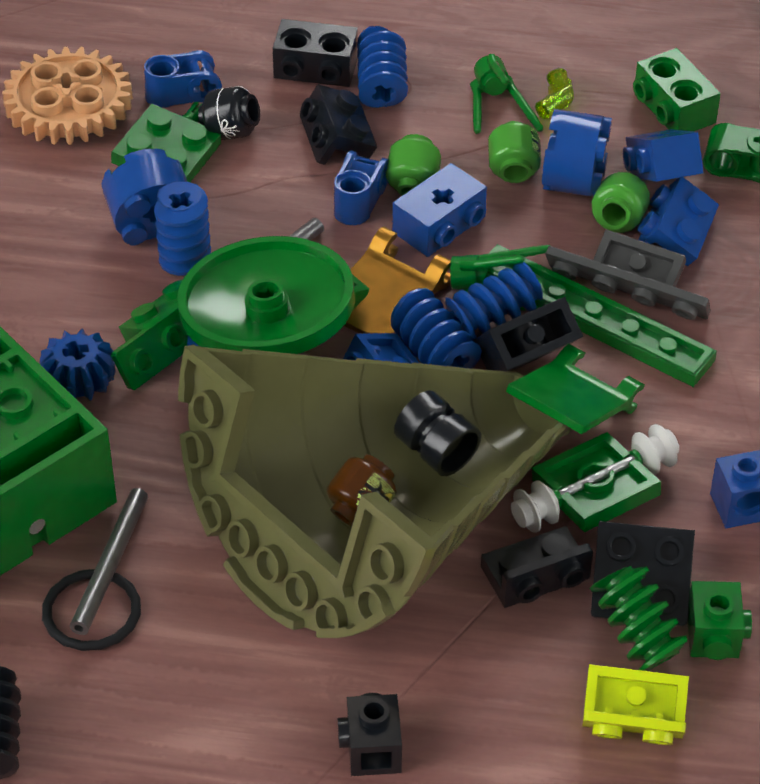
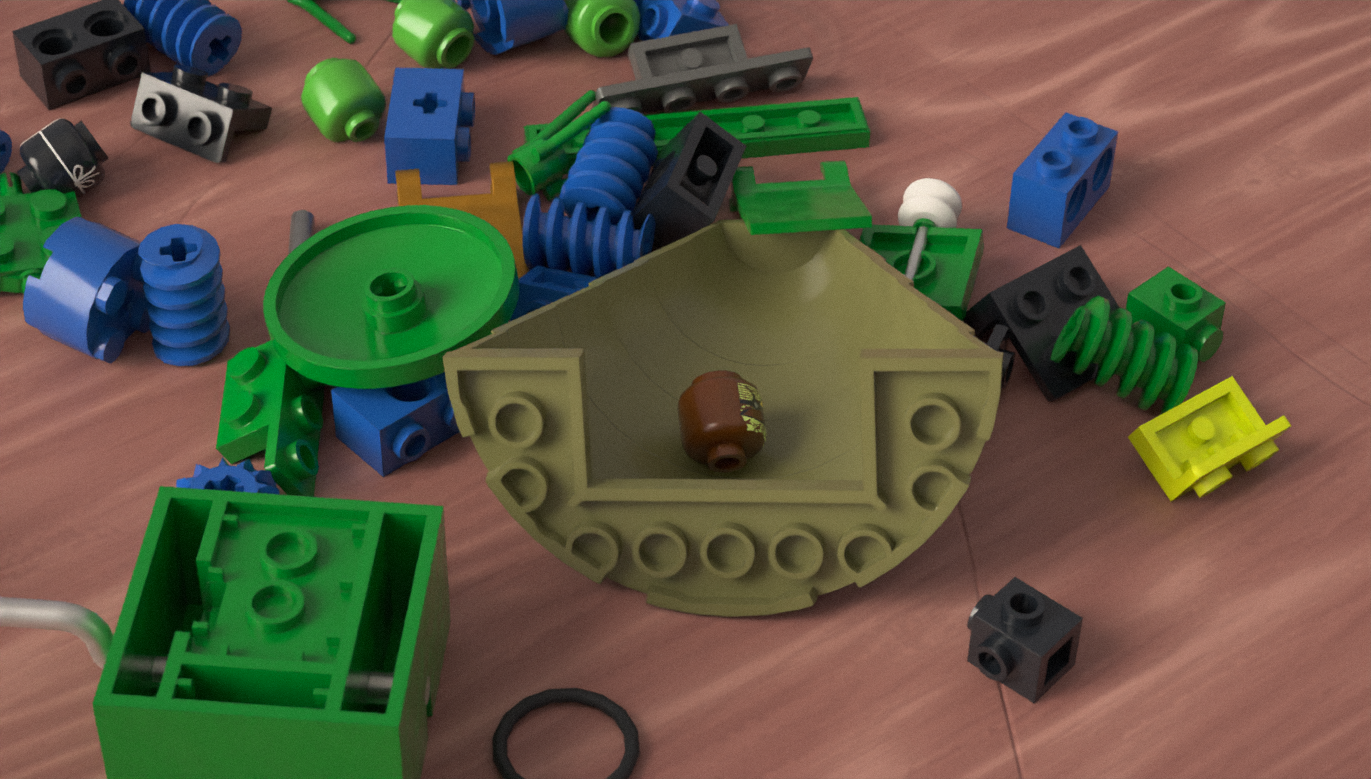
camera: 45 degrees left, 5 degrees down
flat silver piece [70,488,148,635] -> none
blue piece [334,150,389,225] -> none
black wheel [394,390,482,477] -> none

